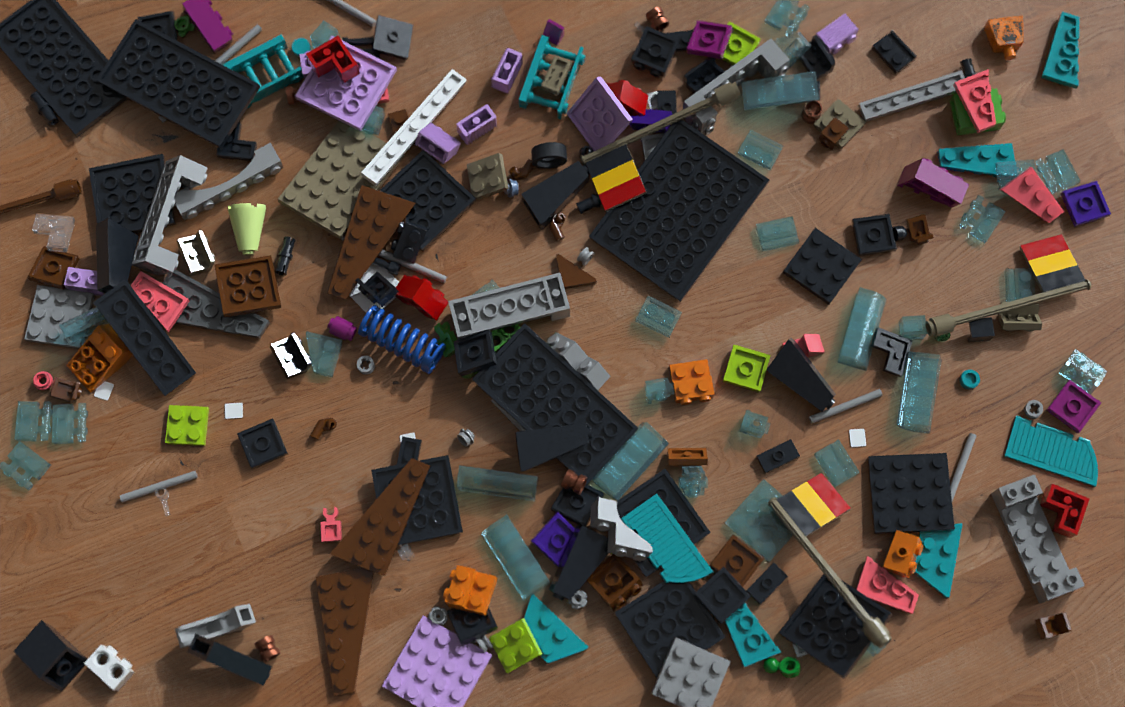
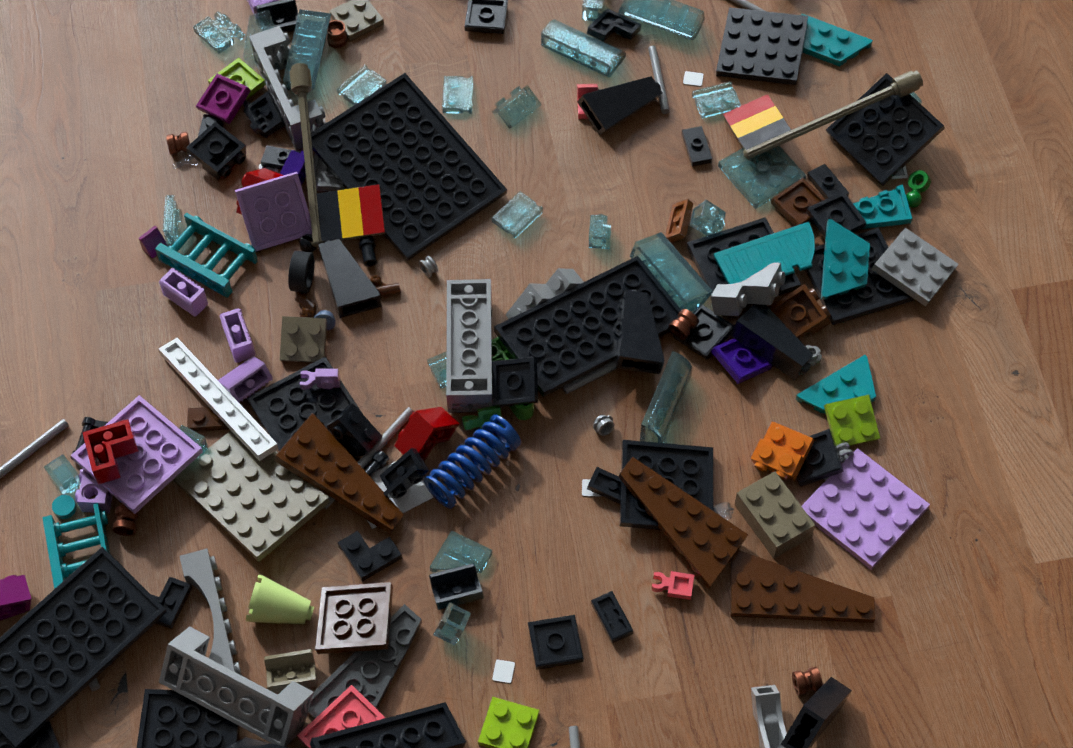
camera: 75 degrees left, 15 degrees down
light grey bar [215,24,262,64] -> none
black pin [275,236,296,276] -> none
reddish brown arm [310,418,337,440] -> none
magenta brick [327,316,357,341] -> none
light grey bush [357,356,375,375] -> none
plate [371,15,413,60] -> none
light grey plate [428,606,448,625] -> none
clear light blue brick [481,515,550,601] -> none
dark tan plate [541,55,572,95] -> none
reddish brown tile [556,254,597,289] -> none
orange plate [669,359,715,405] -> none
lime plate [723,345,771,393] -> none
clear light blue brick [739,410,771,438] -> none
black plate [783,228,862,305] -> none
reddish brown bracket [819,117,849,150] -> none
coral wing [856,556,919,614] -> none
orange brick [883,530,923,579] -> none
none -> clear light blue plate [163,195,182,246]
none -> lavender plate [300,369,340,390]
none -> black plate [338,531,402,582]
none -> clear light blue brick [433,603,471,646]
none -> clear light blue bracket [492,85,542,129]
none -> black plate [591,591,633,643]
none -> dark tan brick [735,471,815,559]
none -> teal wing [821,219,870,300]

